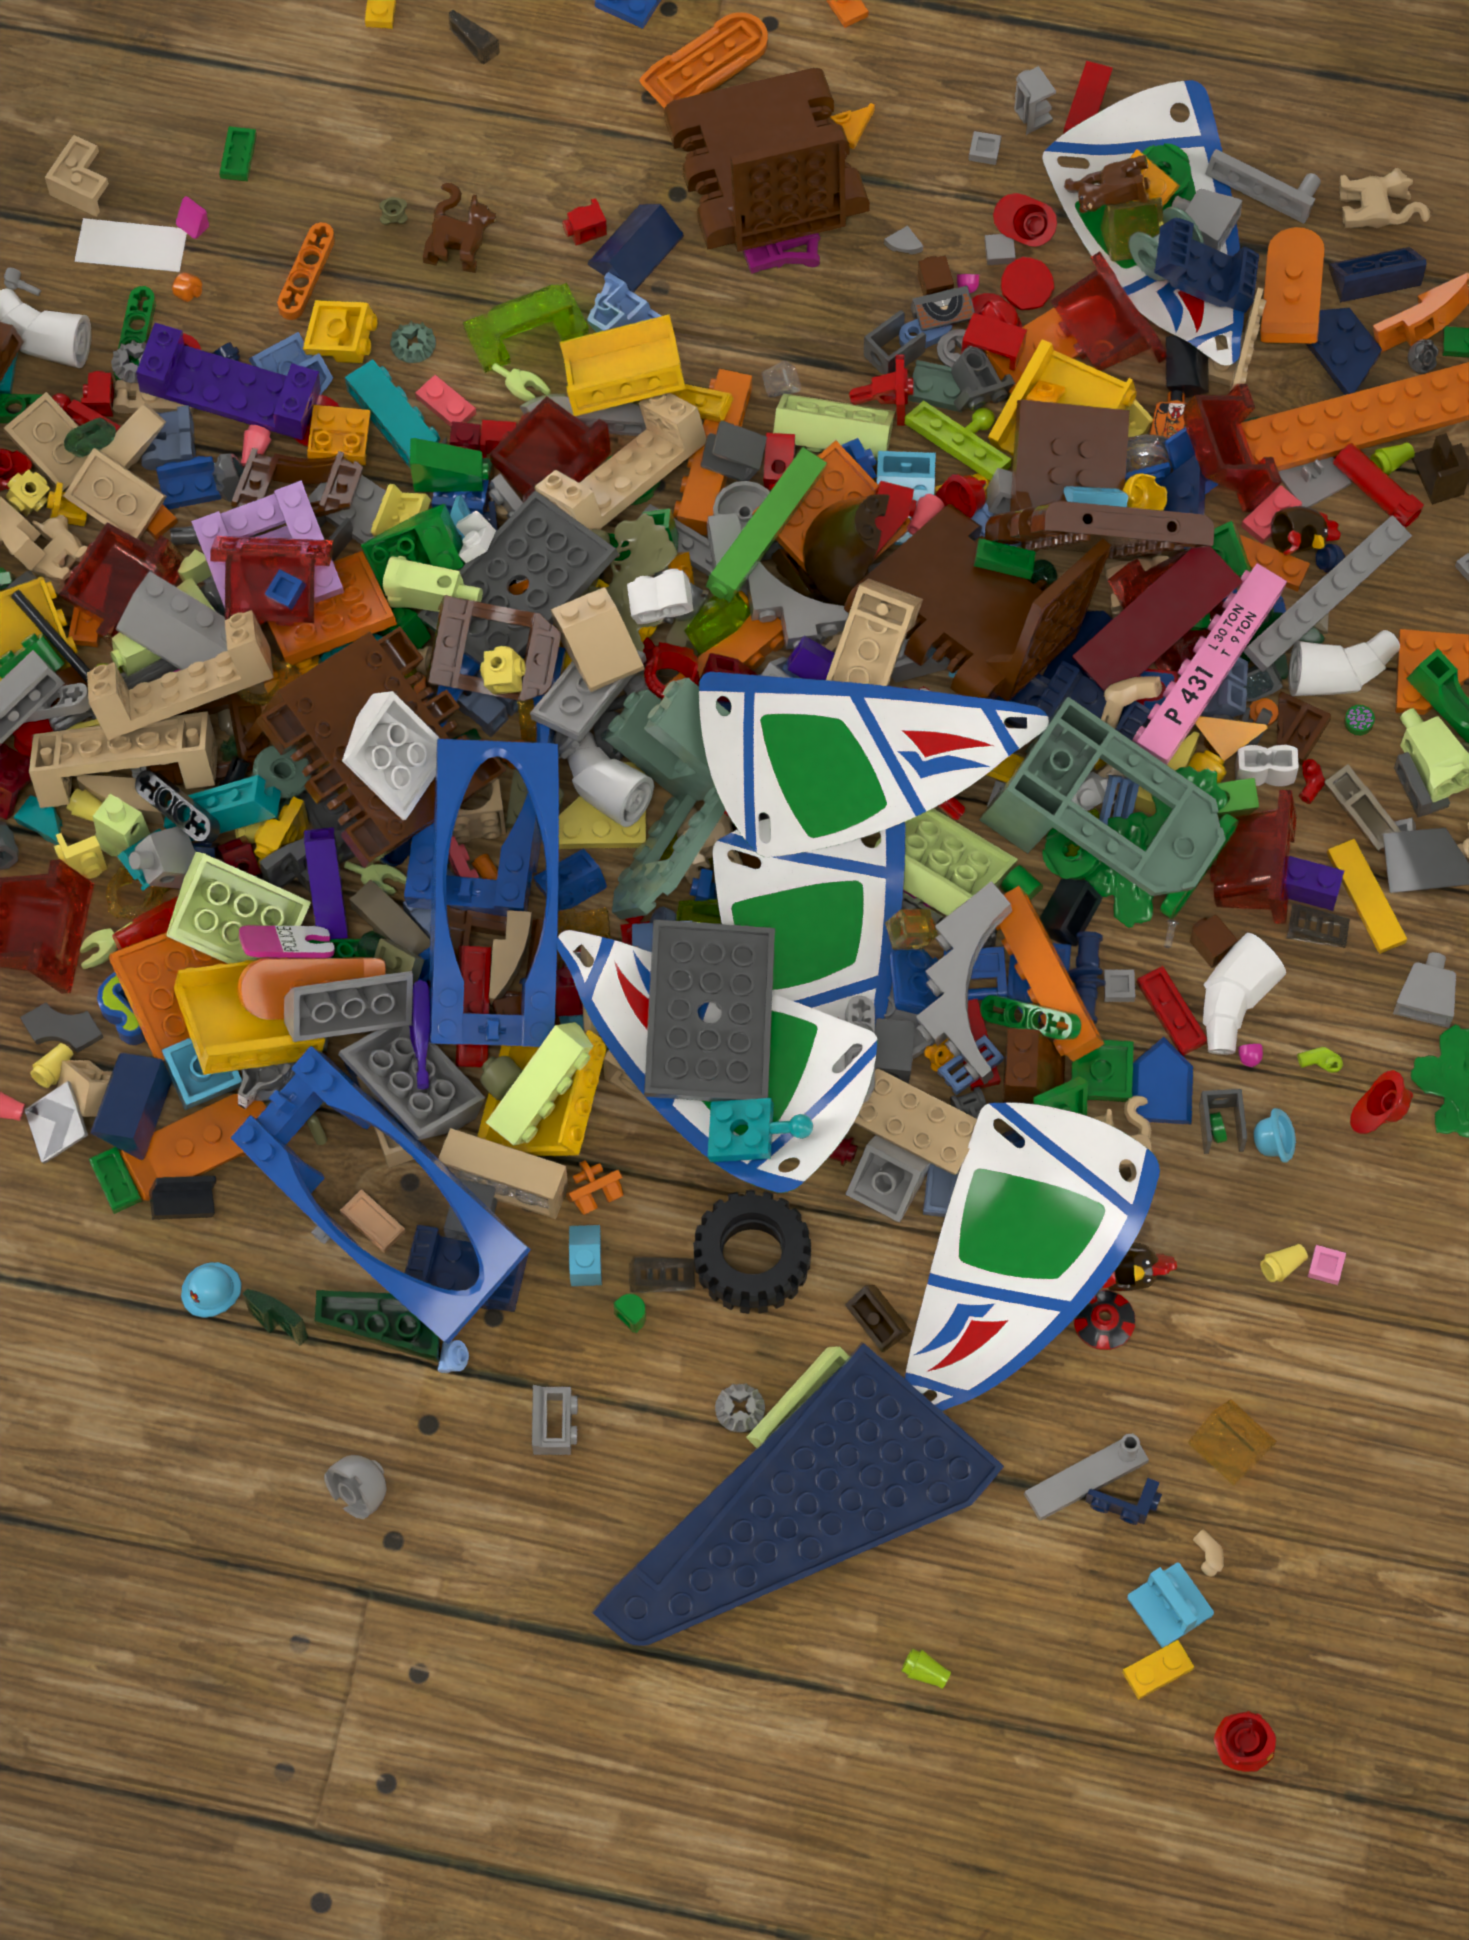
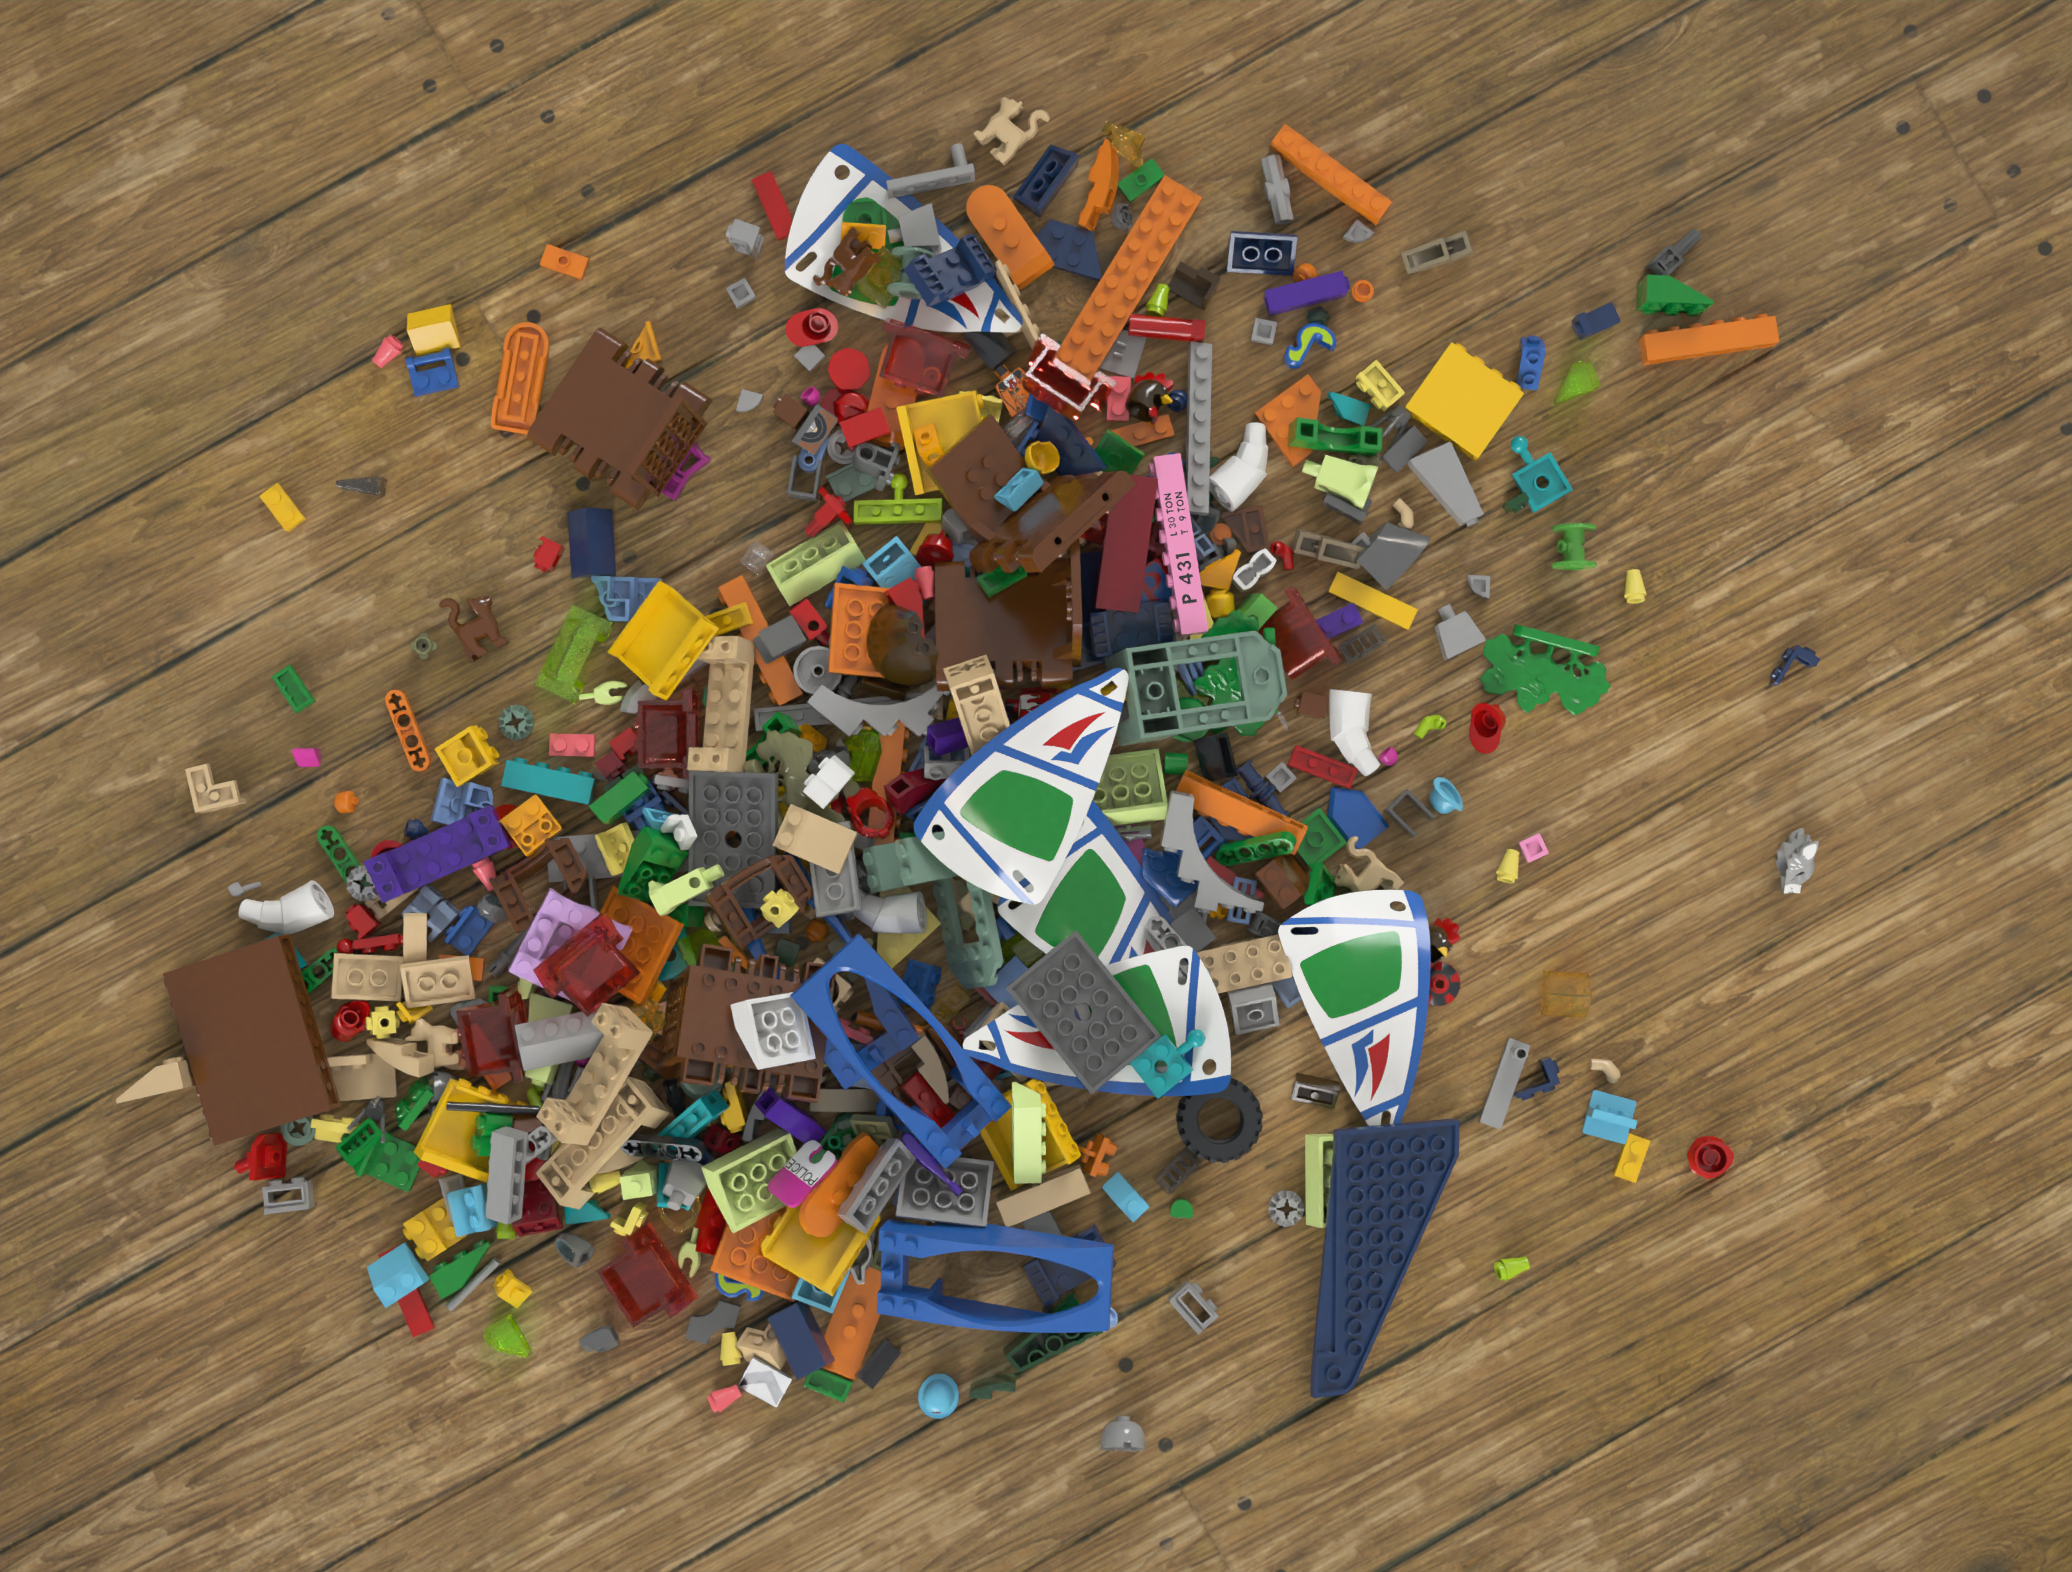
camera: 45 degrees left, 20 degrees up
clear green beam [64,418,116,458] -> none
white sticker [75,218,187,272] -> none
blue plate [265,569,307,610] -> none
light nougat tile [340,1189,406,1253] -> none
olive head [480,1056,523,1101] -> none
bright green brick [705,447,827,602] -> none
clear yellow brick [885,909,938,950] -> none
tan arm [1101,676,1162,729] -> none
green tile [1209,1112,1227,1144] -> none
green tile [1344,705,1375,736] -> none

